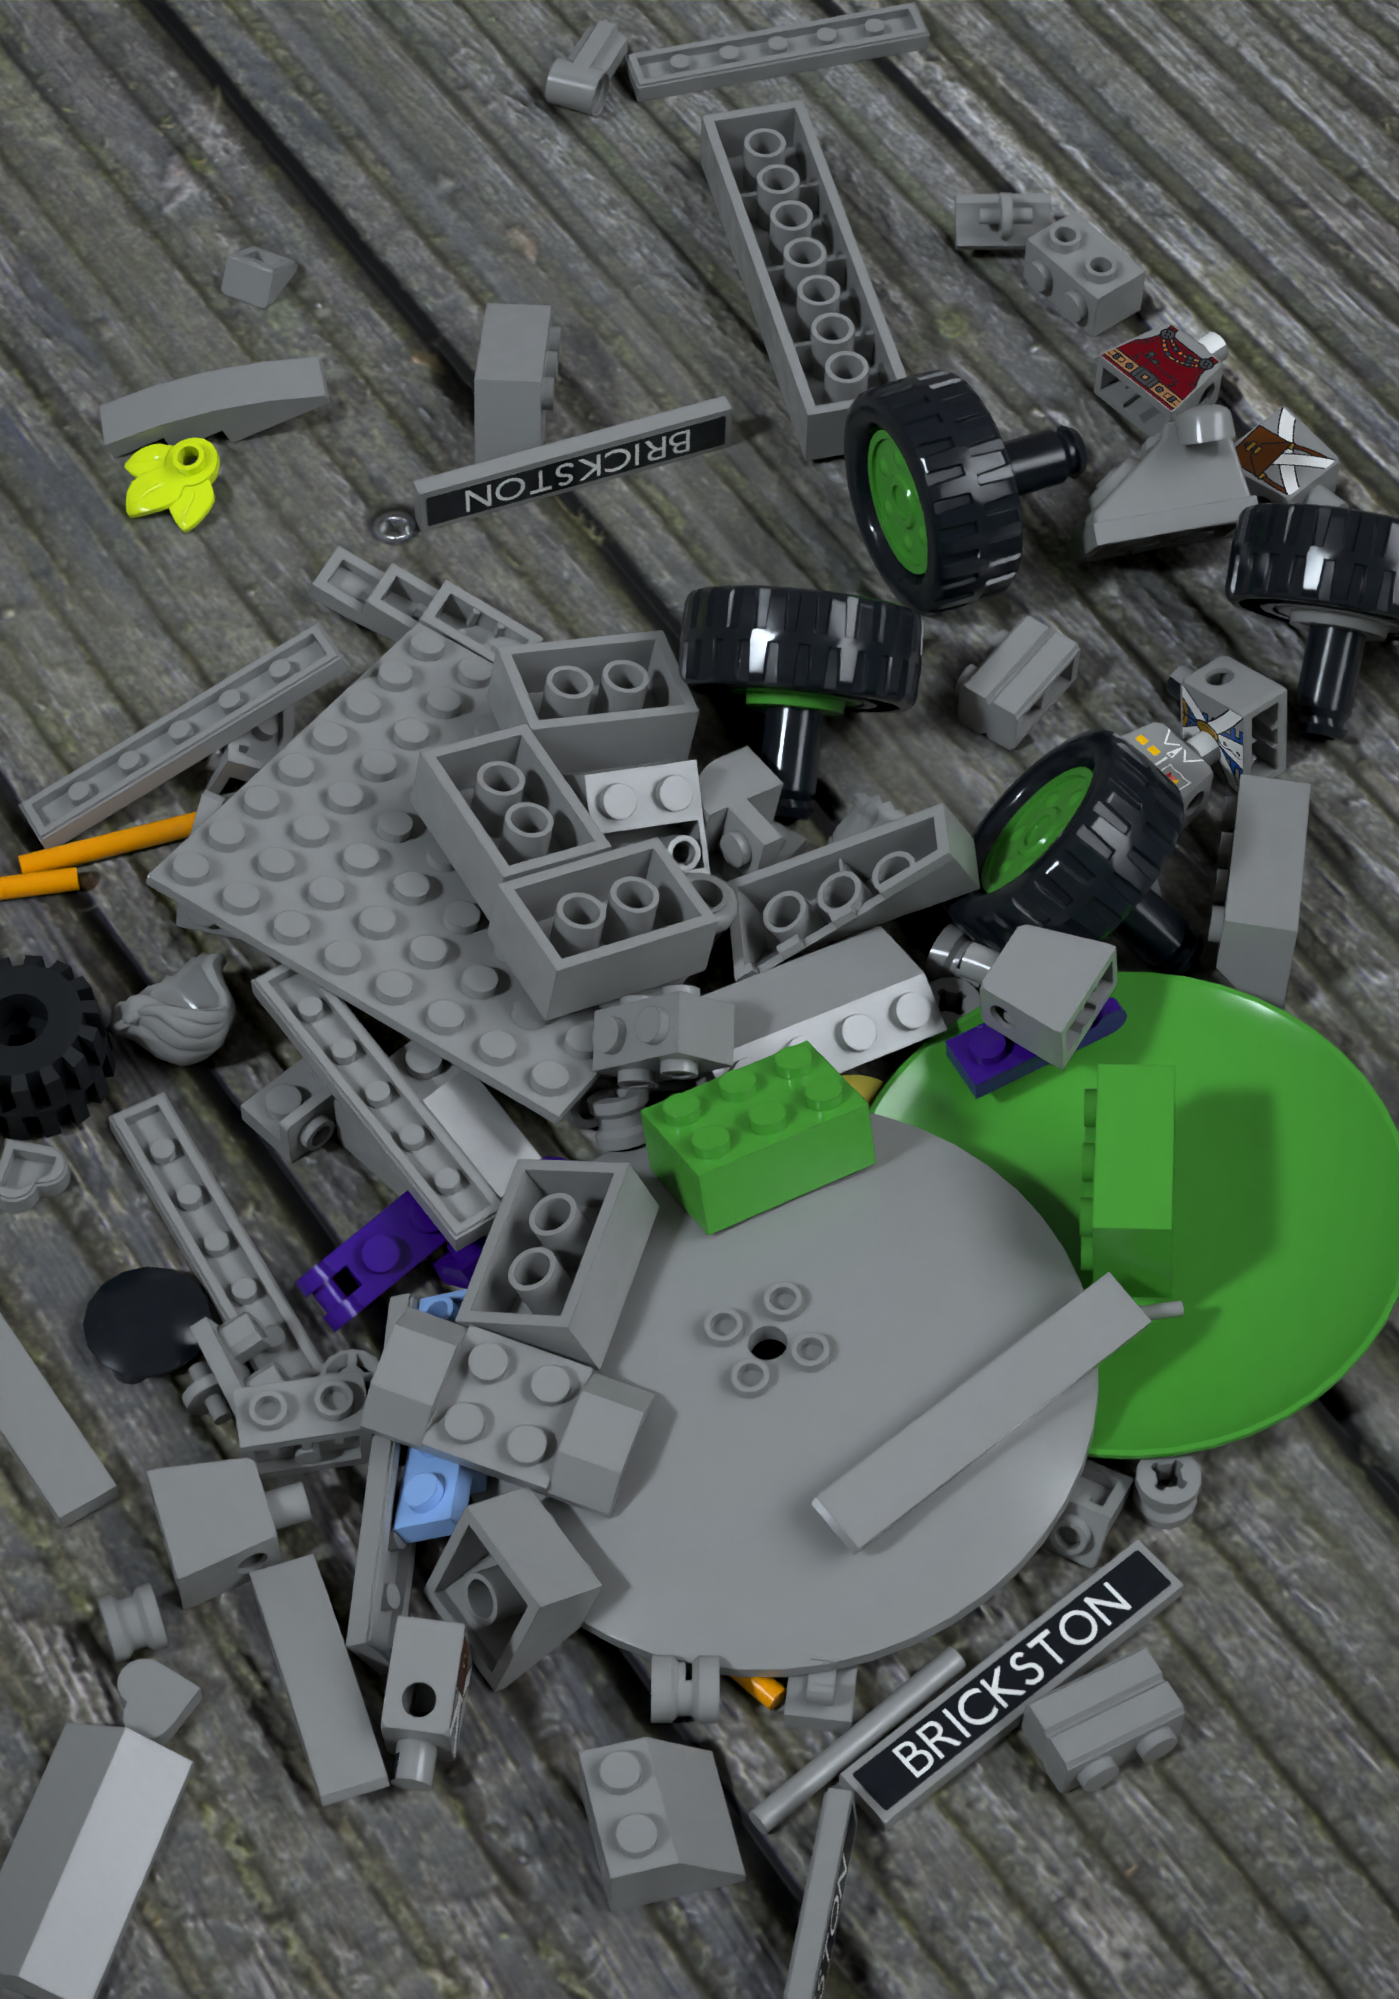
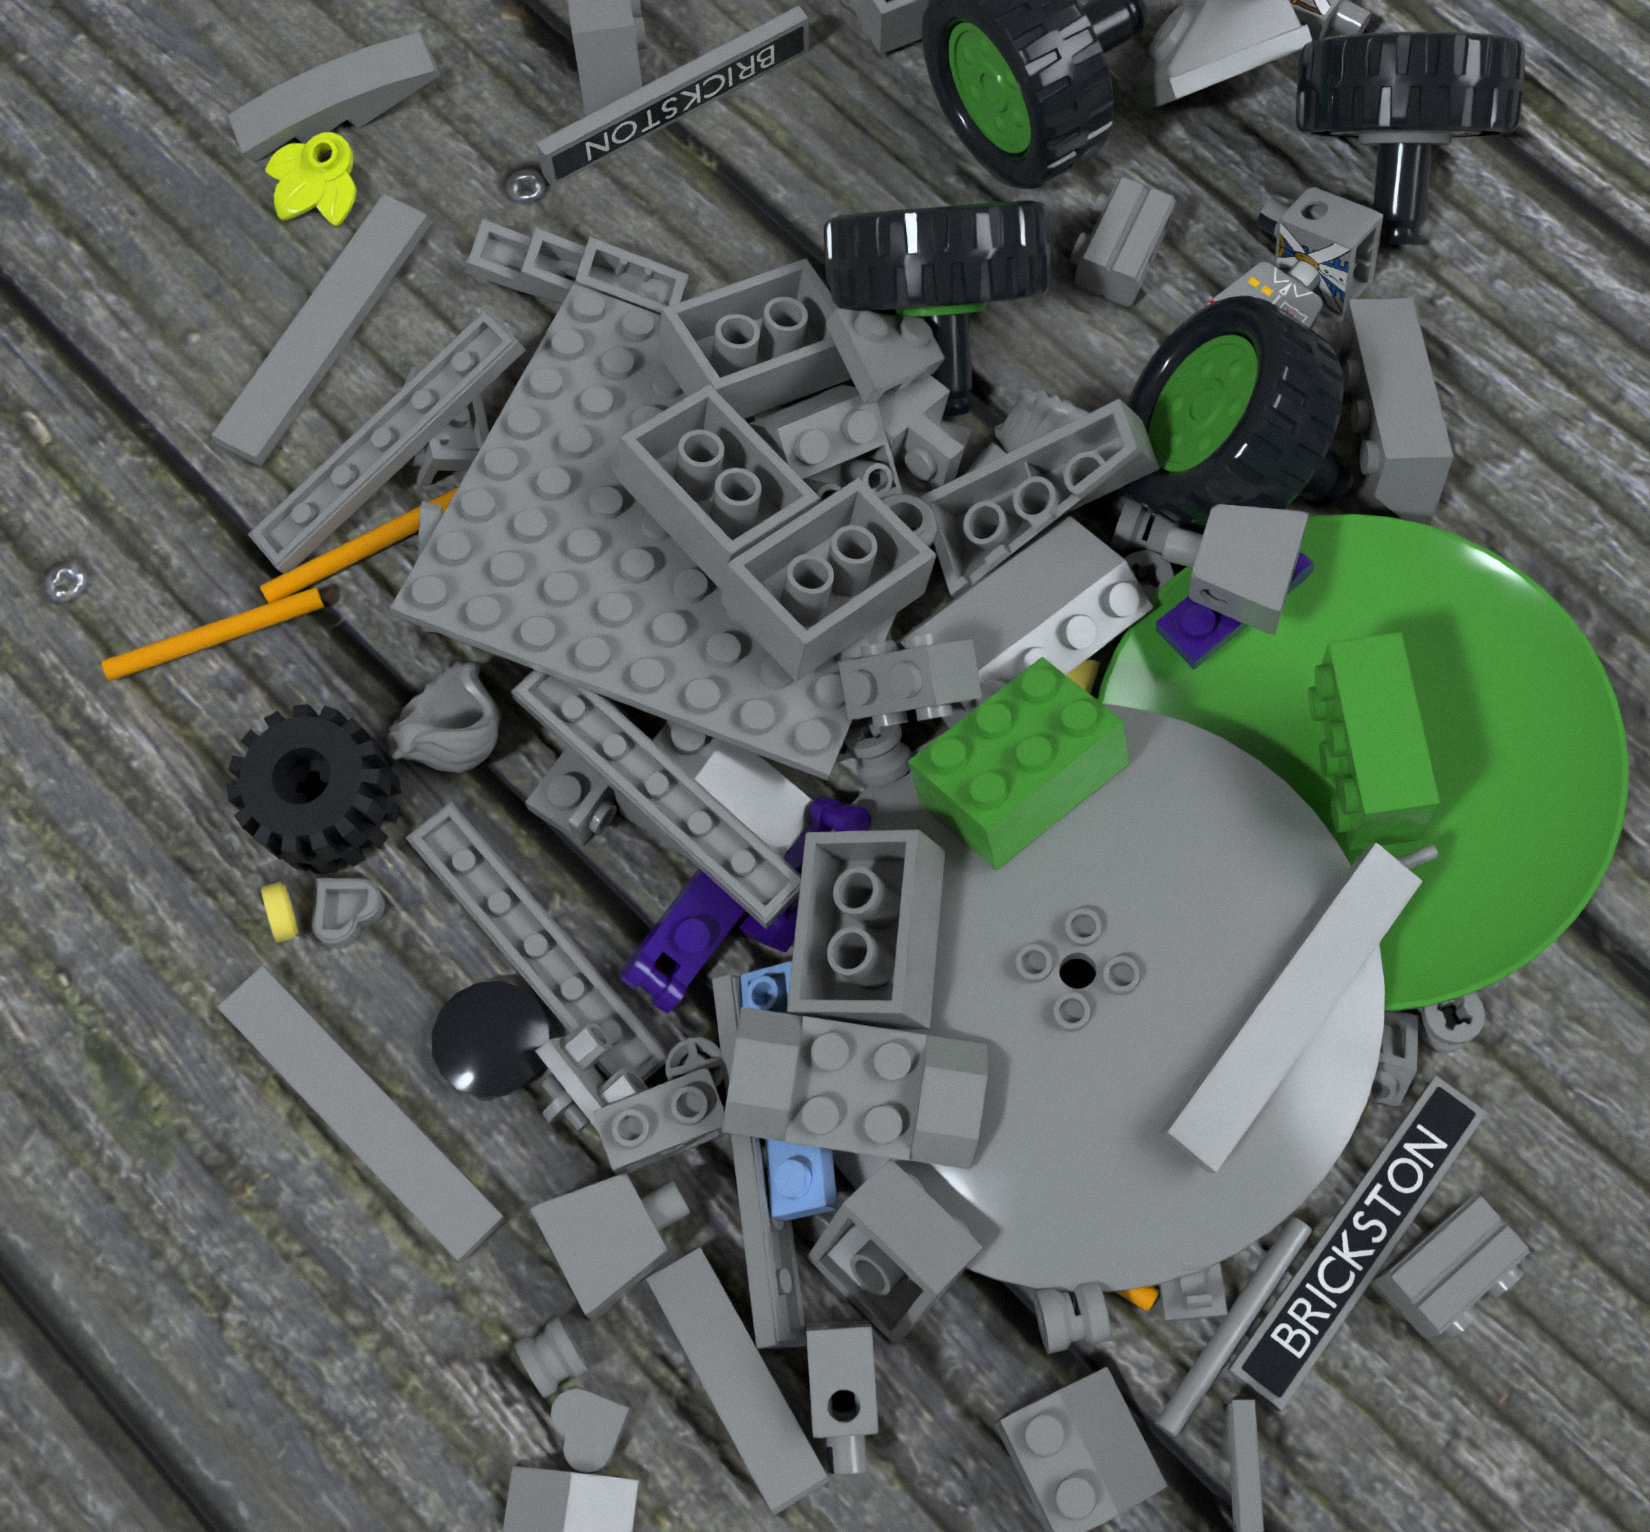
camera: 10 degrees left, 15 degrees up
none -> light grey tile [211,194,430,467]
none -> light grey wing [825,308,945,404]

